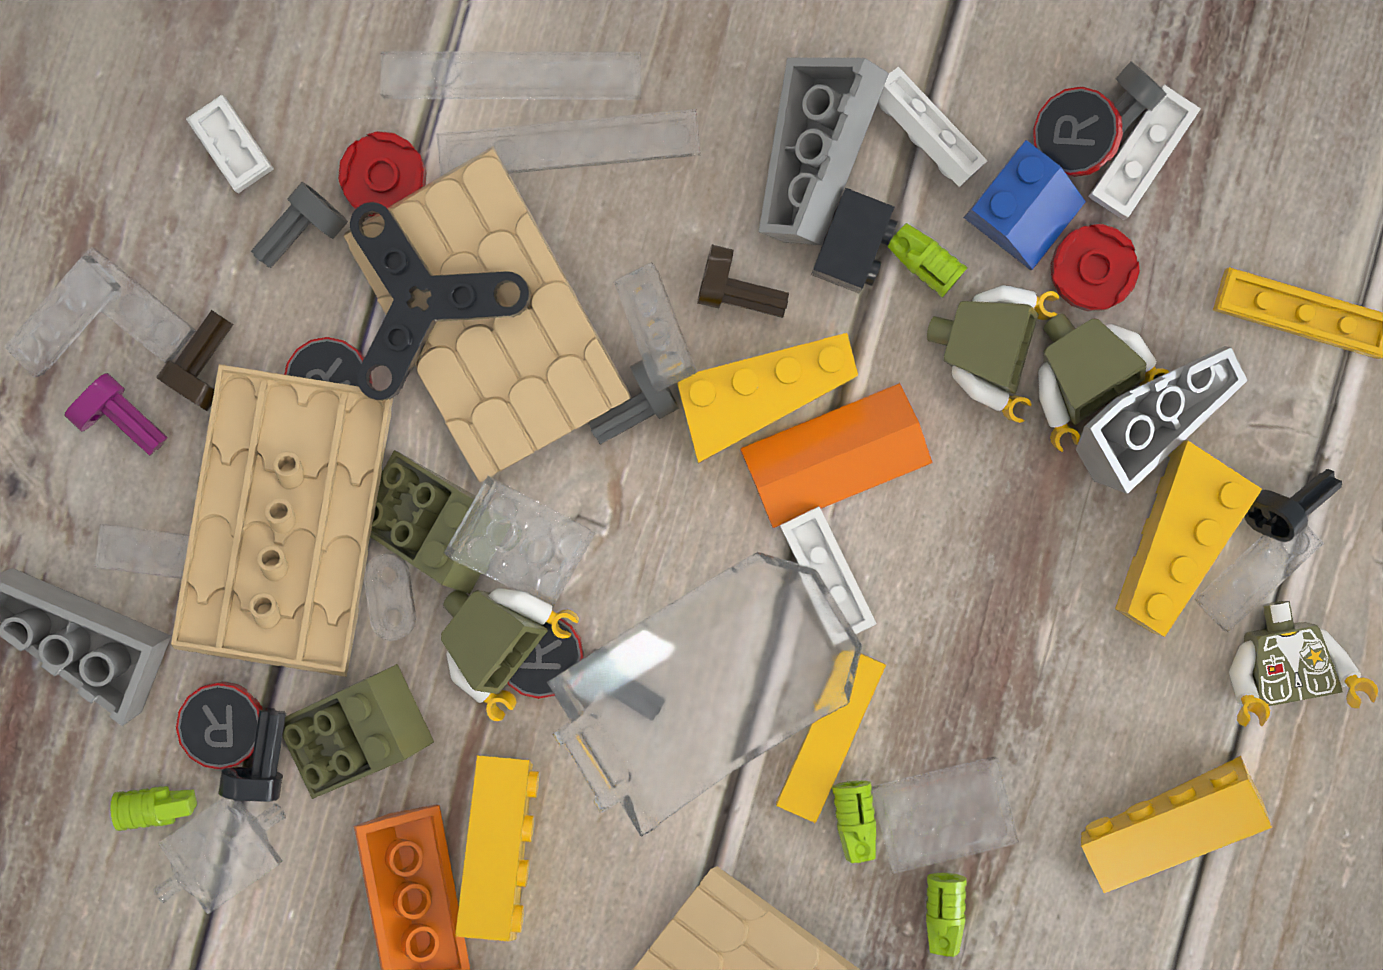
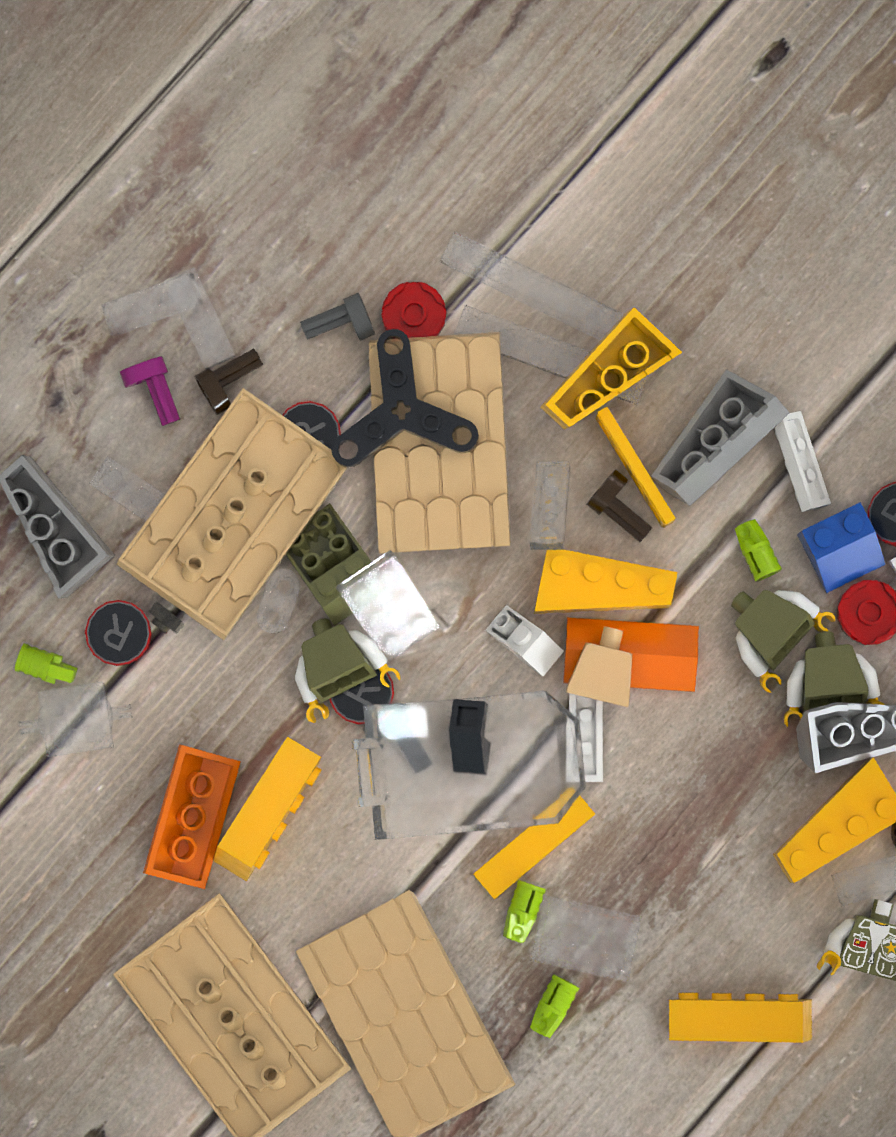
camera: 25 degrees right, 5 degrees down
white plate [186,95,274,193] -> none
black piece [218,708,286,802] -> none
olive slope [282,664,434,799] -> none
dark grey piece [588,355,679,445] -> none
black brick [811,188,898,294] -> none
none -> clear smoke plate [148,601,185,634]
none -> black slope [449,699,491,775]
none -> white slope [486,605,564,676]
none -> yellow wedge [540,307,682,429]
none -> tan torso [565,626,632,707]
none -> yellow tile [595,407,676,528]

